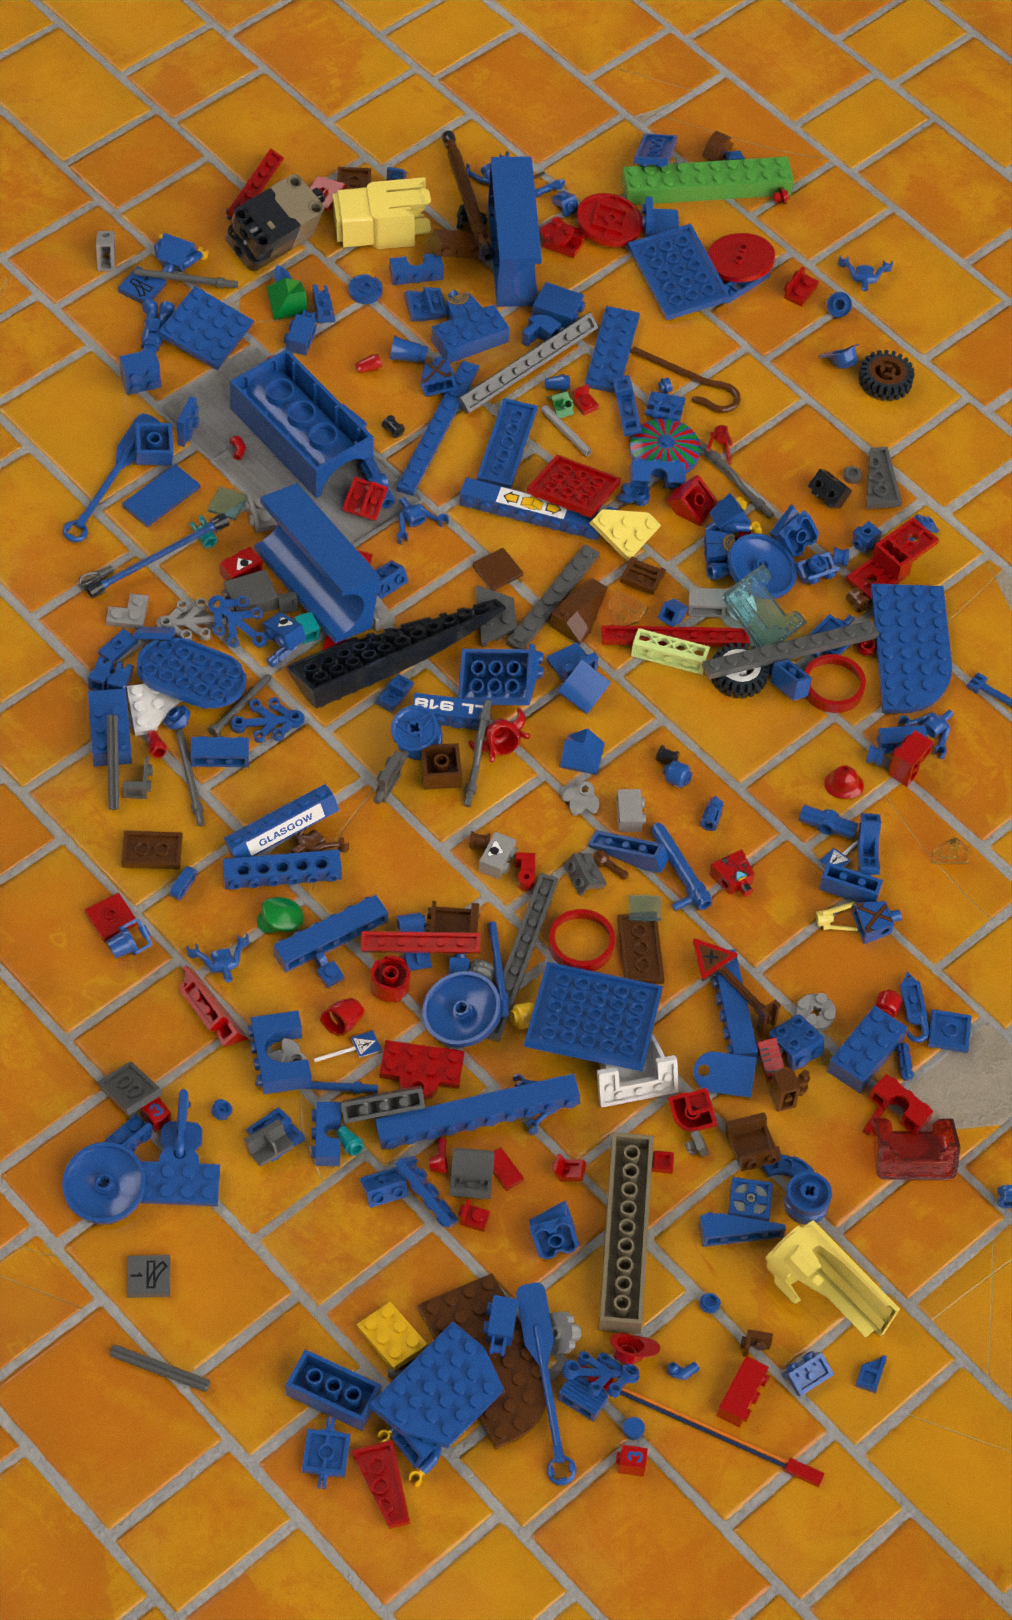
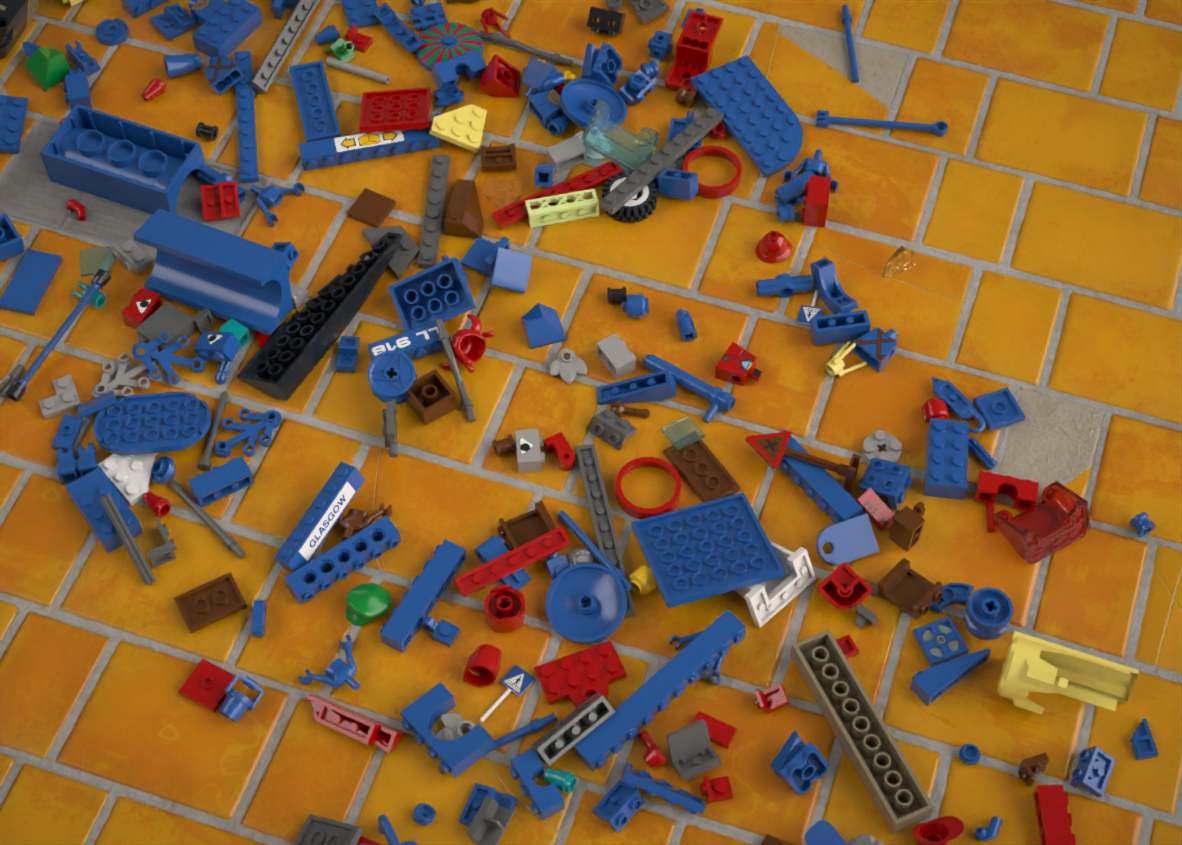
camera: 25 degrees left, 0 degrees up
blue plate [177,396,200,447] -> none

